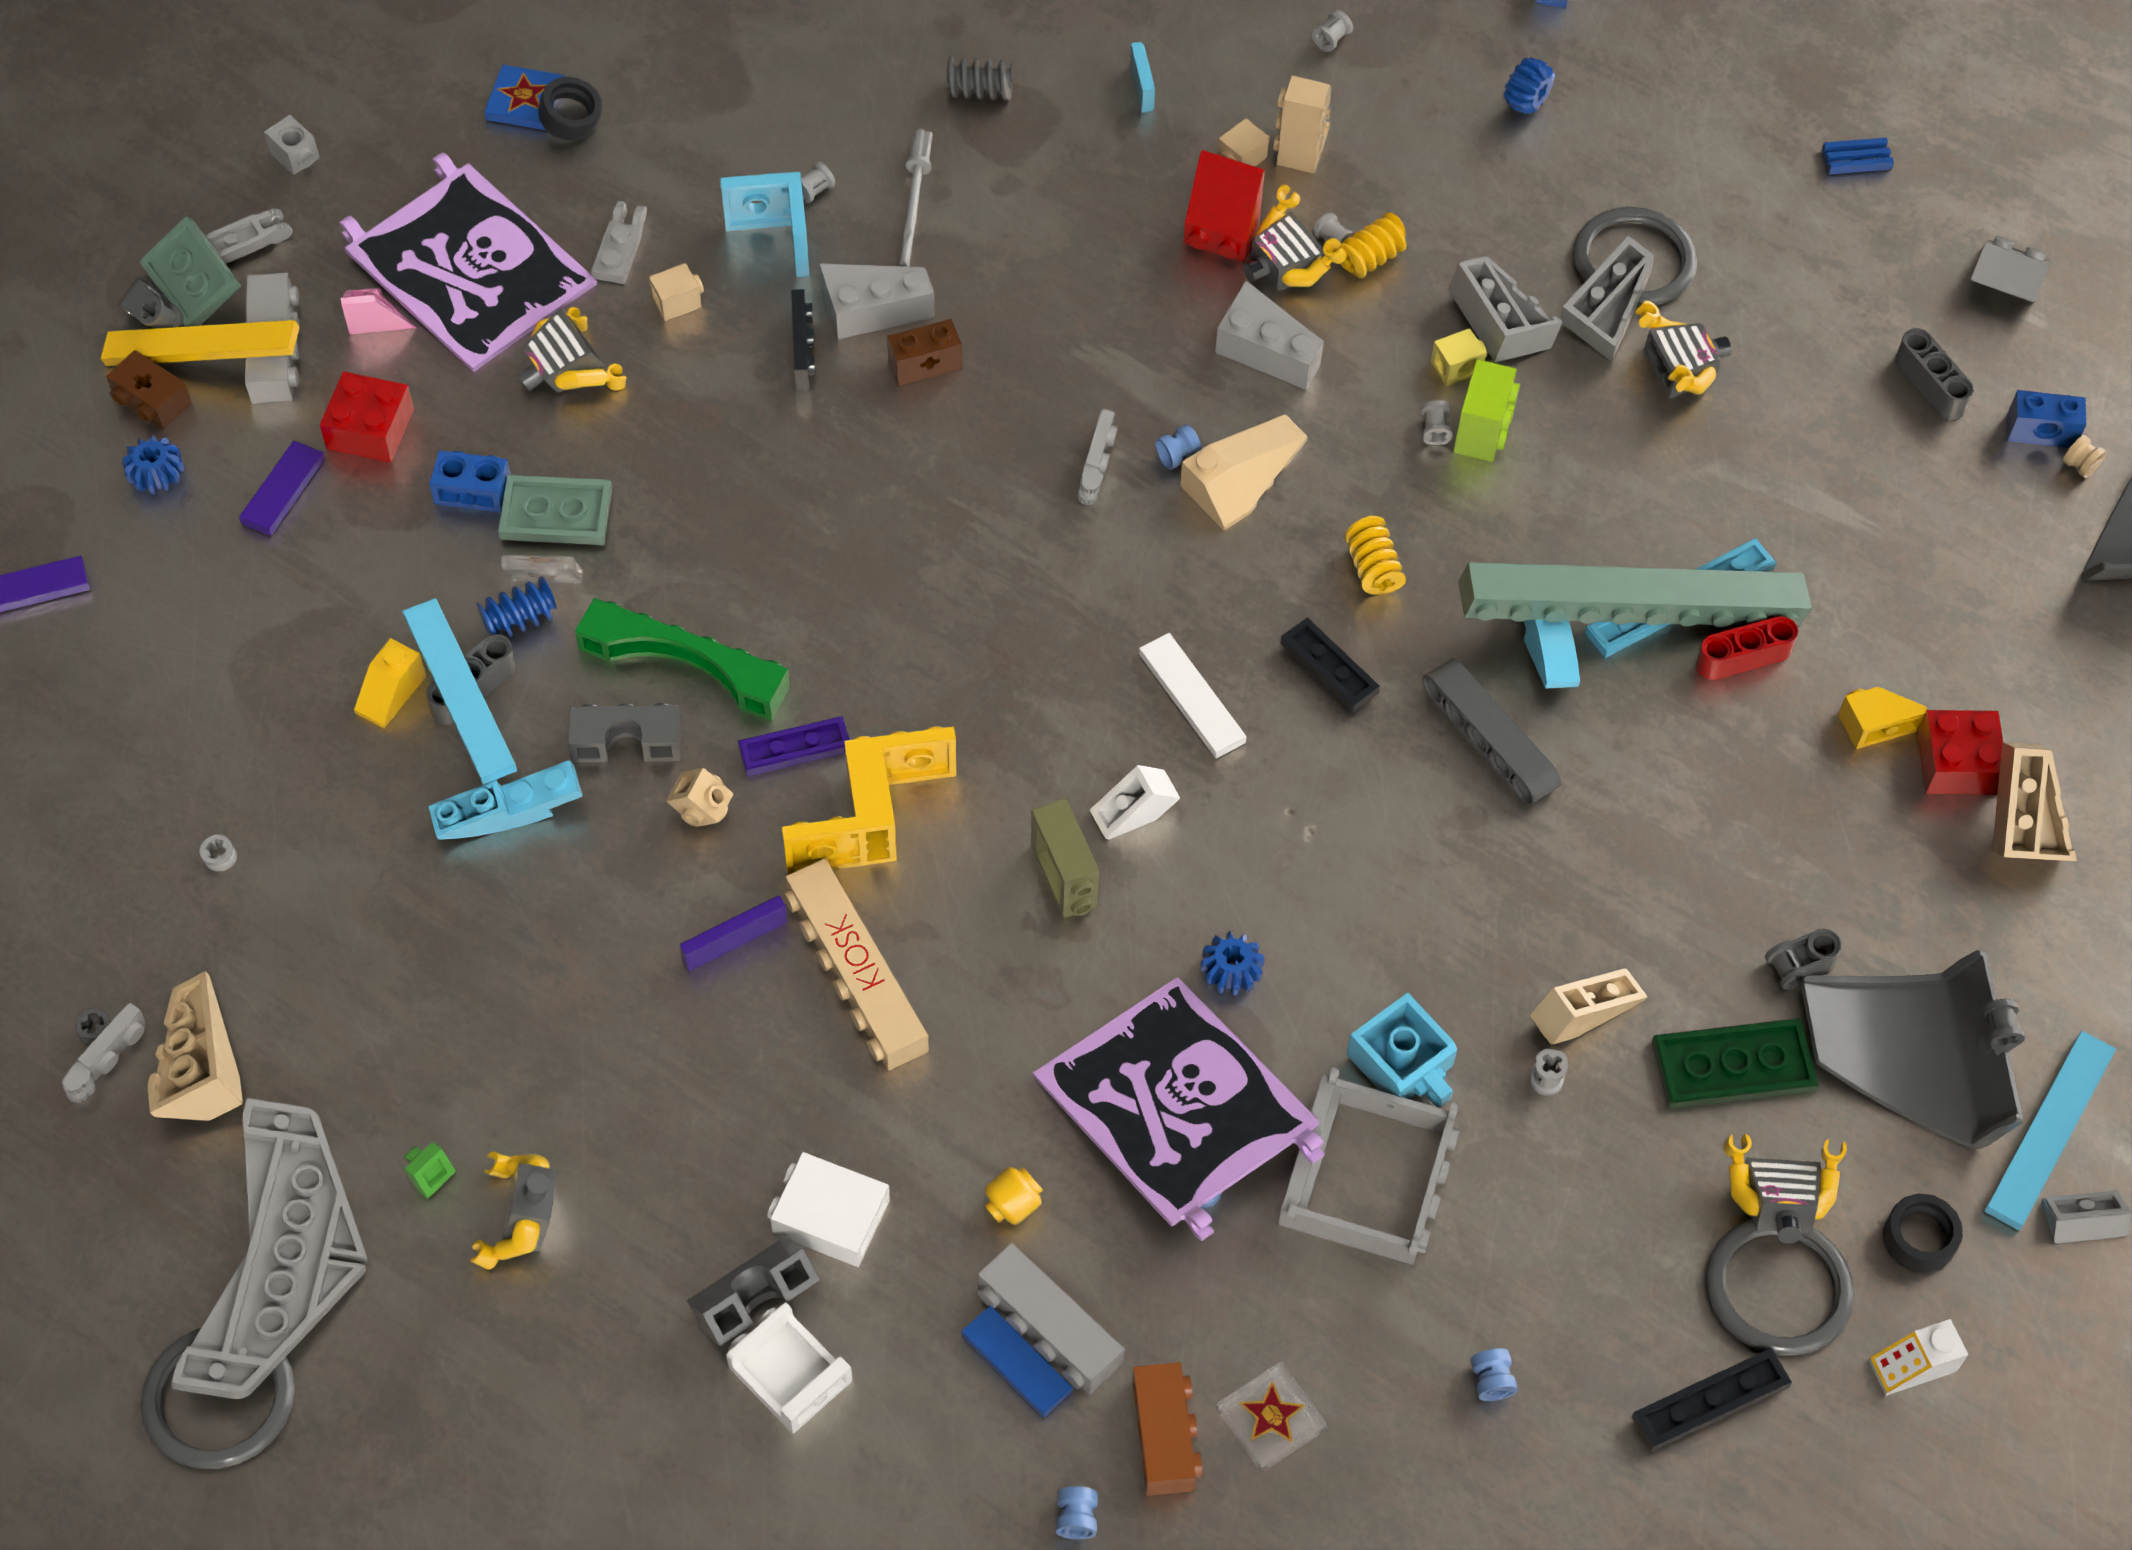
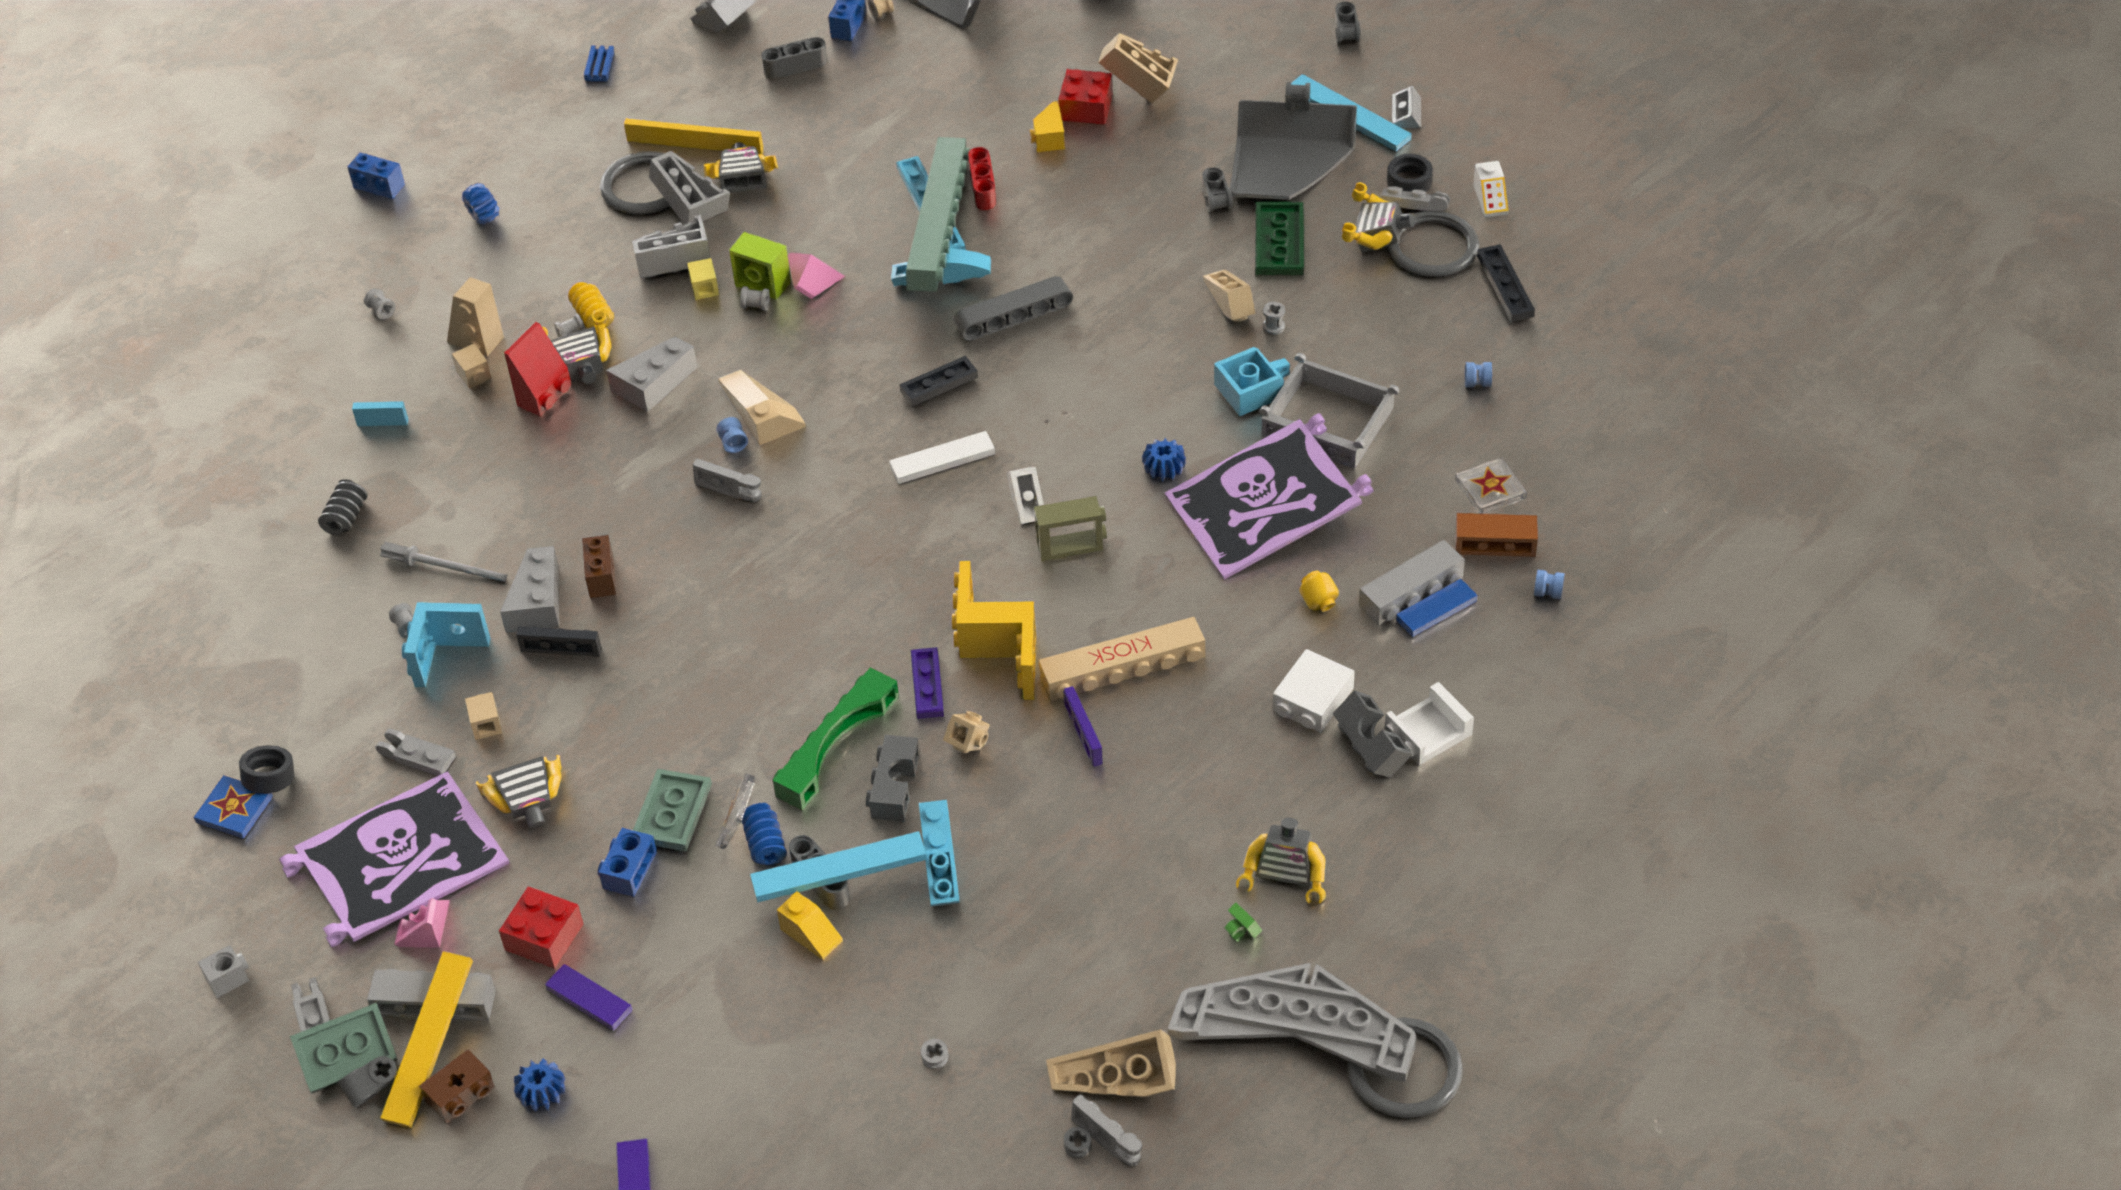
camera: 75 degrees left, 10 degrees down
yellow piece [1345,516,1406,595] -> none
none -> yellow tile [624,118,764,154]
none -> bright pink slope [788,253,845,299]
none -> light grey hinge [1381,186,1450,212]

